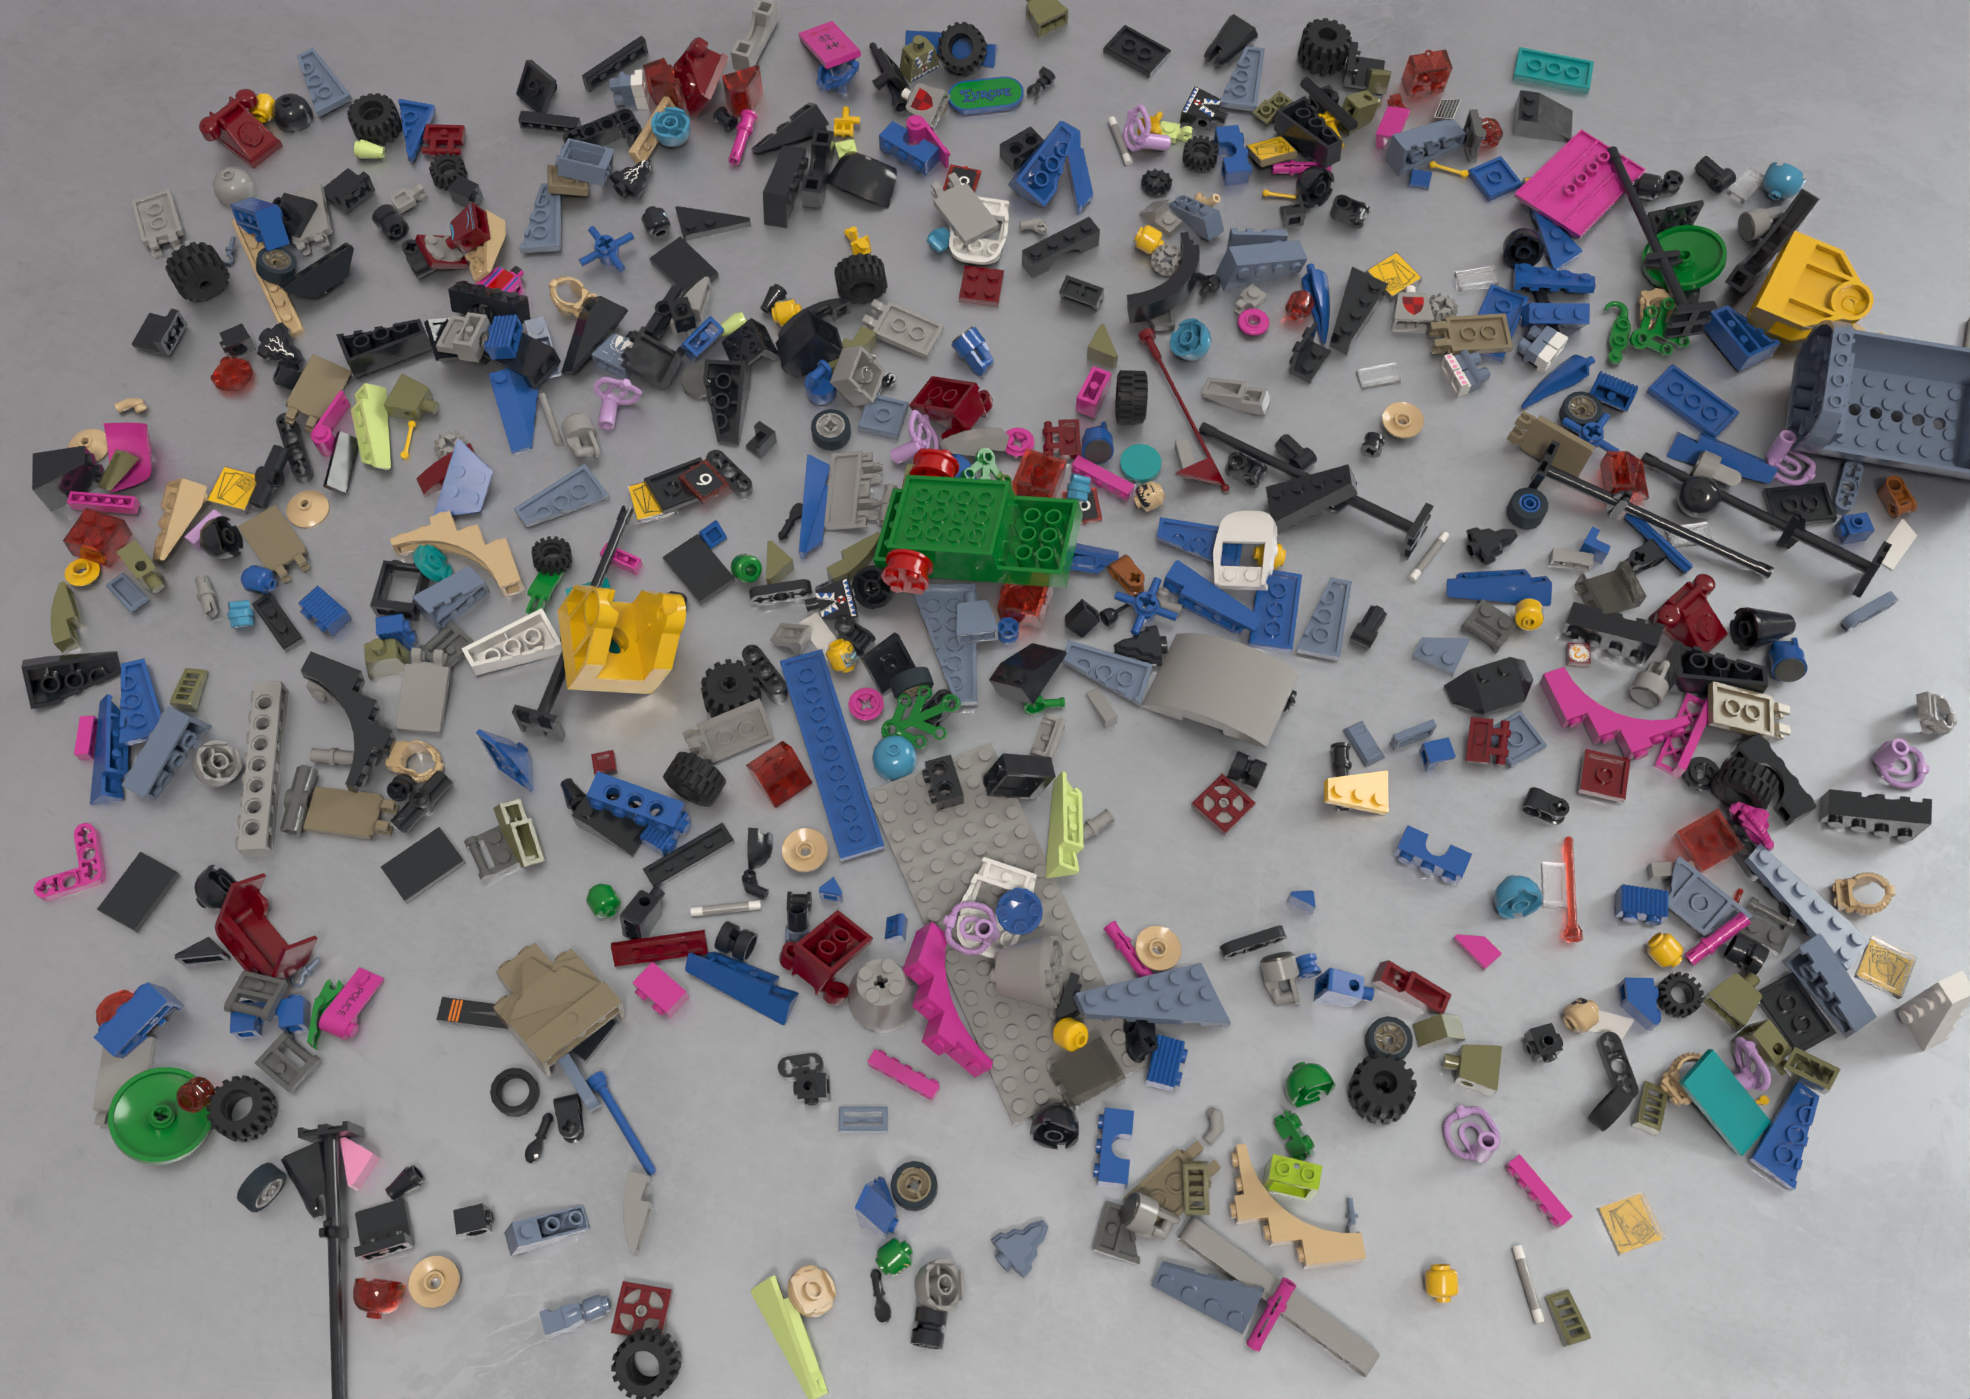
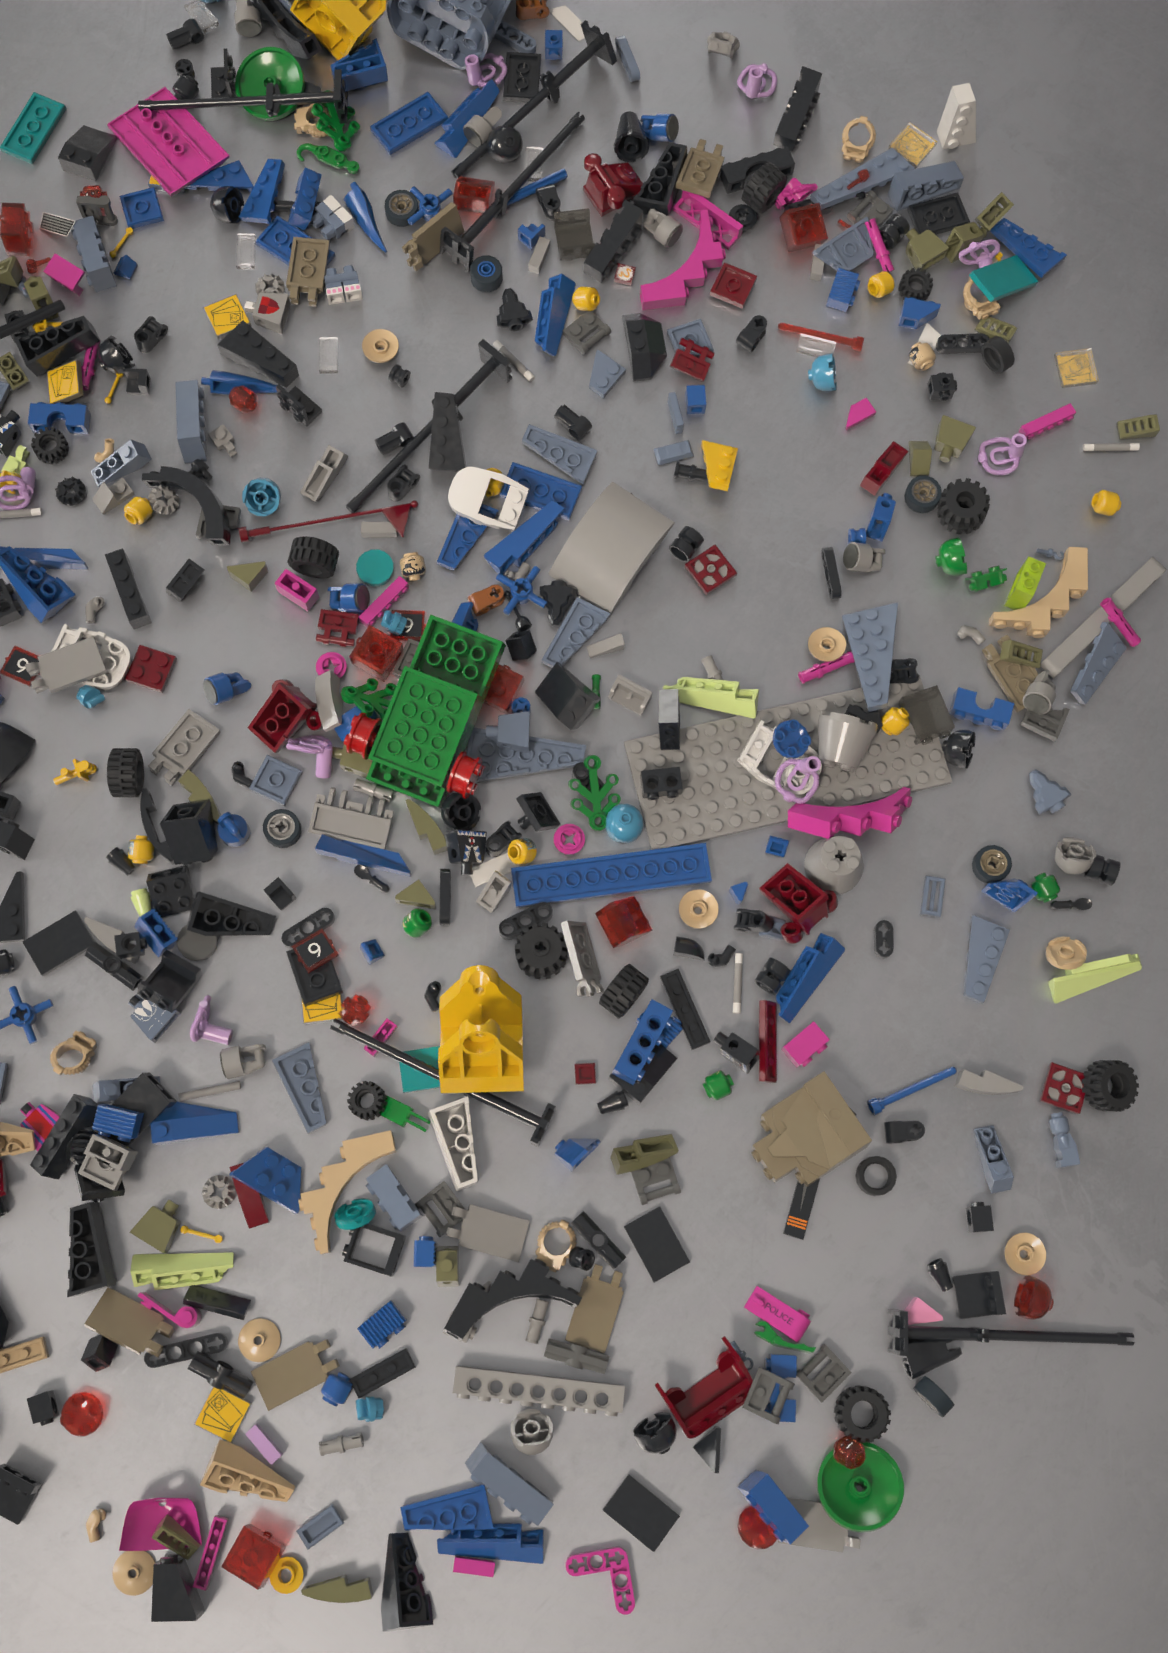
camera: 85 degrees left, 10 degrees up
olive torso [116,540,164,593] -> none
olive slope [170,668,208,712] -> none
black cylinder [199,515,243,560] -> none
black rock [257,322,305,366] -> none
black piece [525,1113,553,1163] -> none
sand blue beam [558,1053,601,1112] -> none
black wedge [561,296,628,375] -> none
black tile [662,534,735,605] -> none
black brick [793,1069,831,1106] -> none
light grey brick [830,345,885,407] -> none
dark pink piece [867,1049,940,1102] -> none
black wheel [889,666,934,700] -> none
blue brick [1145,1034,1188,1092] -> none
sand blue wing [1226,228,1288,251] -> none
dark pink piece [1237,308,1270,336] -> none
blue slope [1287,890,1316,914] -> none
blue arch [1393,825,1472,885] -> none
blue brick [1589,371,1638,412] -> none
none -> clear red brick [337,994,371,1026]
none -> clear red hand [847,169,869,190]
none -> sand blue wing [964,915,1010,1003]

